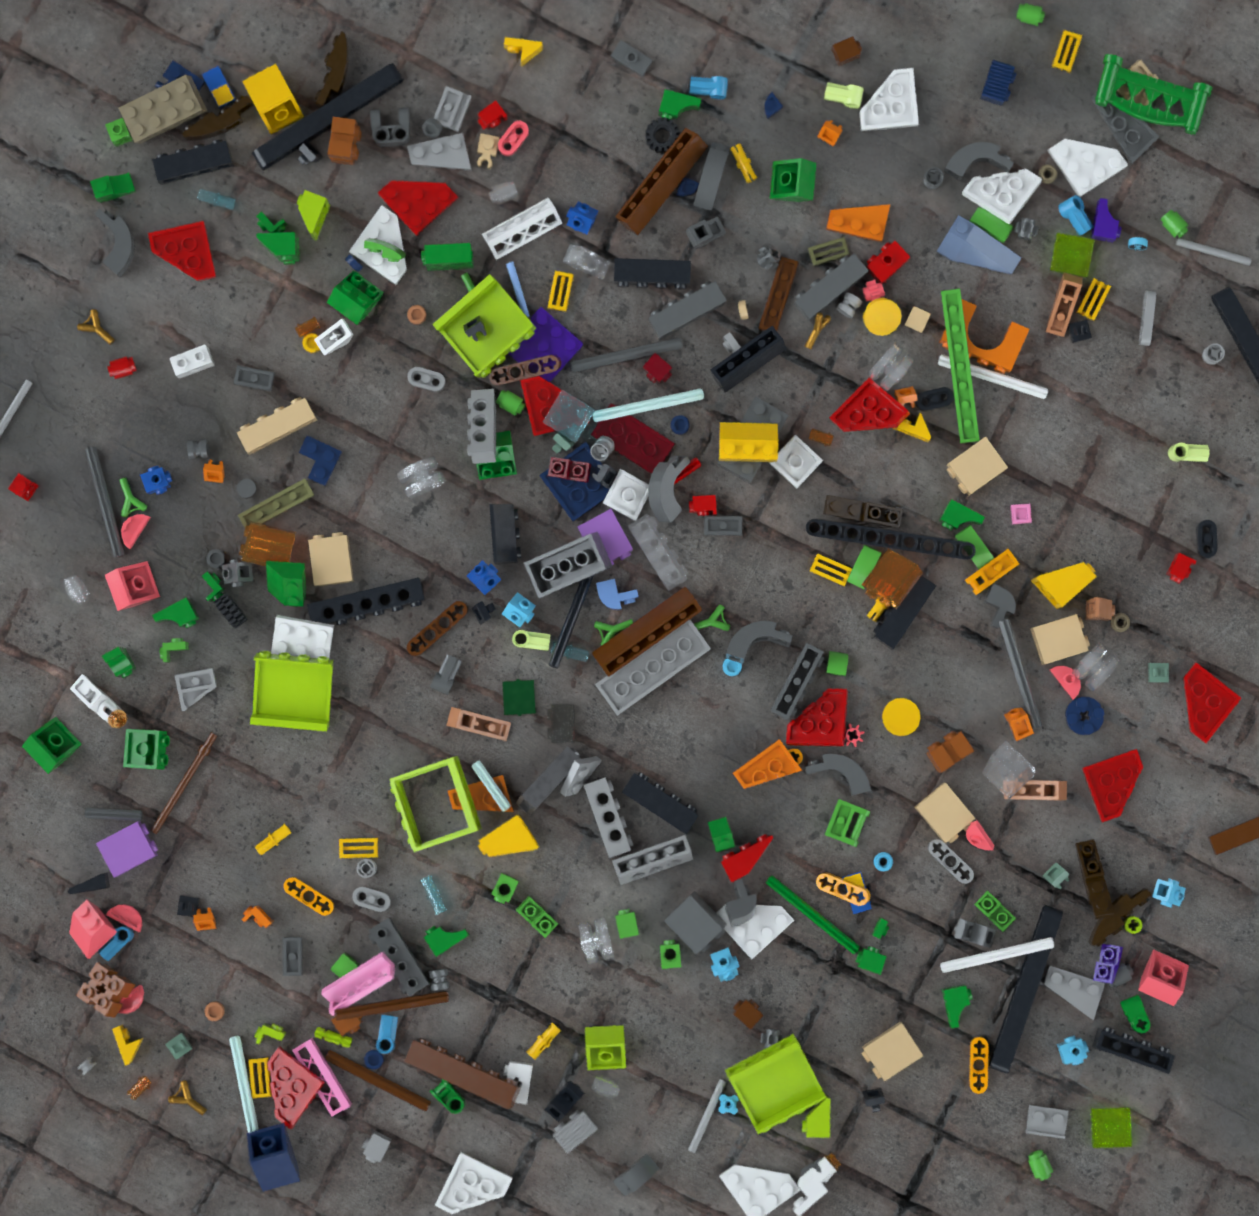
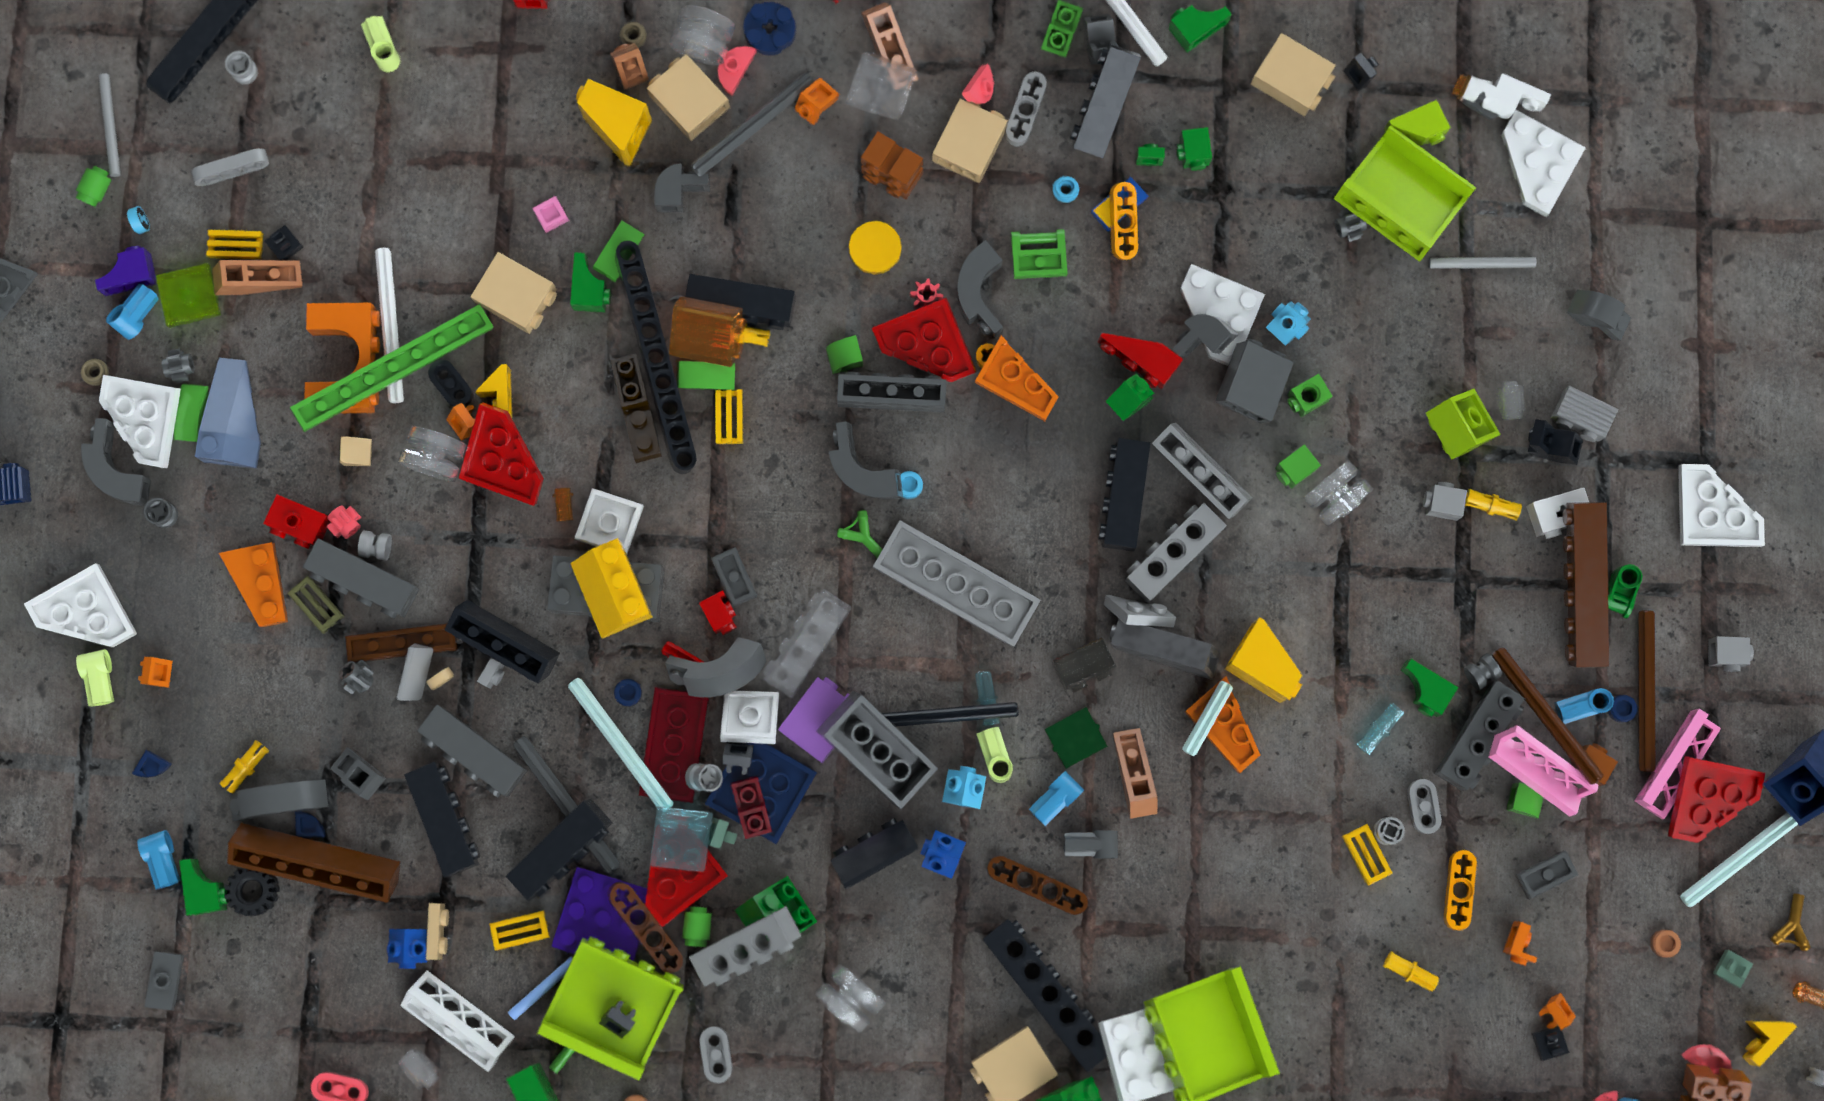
camera: 115 degrees left, 5 degrees down
yellow tile [249,1057,272,1098] -> none
lime bracket [254,1023,286,1044] -> none
lime axle [314,1027,352,1048] -> none
lime window [389,756,482,852] -> none
black tile [471,601,496,625] -> none
bright green brick [492,873,519,904] -> none
bright green slope [516,896,558,938] -> none
clear arch [563,245,610,279] -> none
reddish brown brick [592,587,702,677] -> none
bright green piece [594,619,633,646] -> none
medium blue brick [596,579,639,610] -> none
dark red brick [642,353,672,384] -> none
medium azure plate [719,1094,738,1114] -> none
reddish brown brick [733,998,763,1030] -> none
green axle [766,875,860,954] -> none
green slope [770,158,817,202] -> none
pearl gold piece [805,313,831,349] -> none
reddish brown brick [831,36,862,67] -> none
yellow tile [863,297,902,336] -> none
light orange plate [965,549,1019,595] -> none
white plate [1048,139,1128,197] -> none
none -> light grey slope [396,643,433,701]
none -> tan plate [426,903,449,960]
none -> black brick [506,799,613,901]
none -> dark azure piece [1029,771,1084,826]
none -> brick [1070,43,1141,158]
none -> light grey brick [1423,482,1467,521]

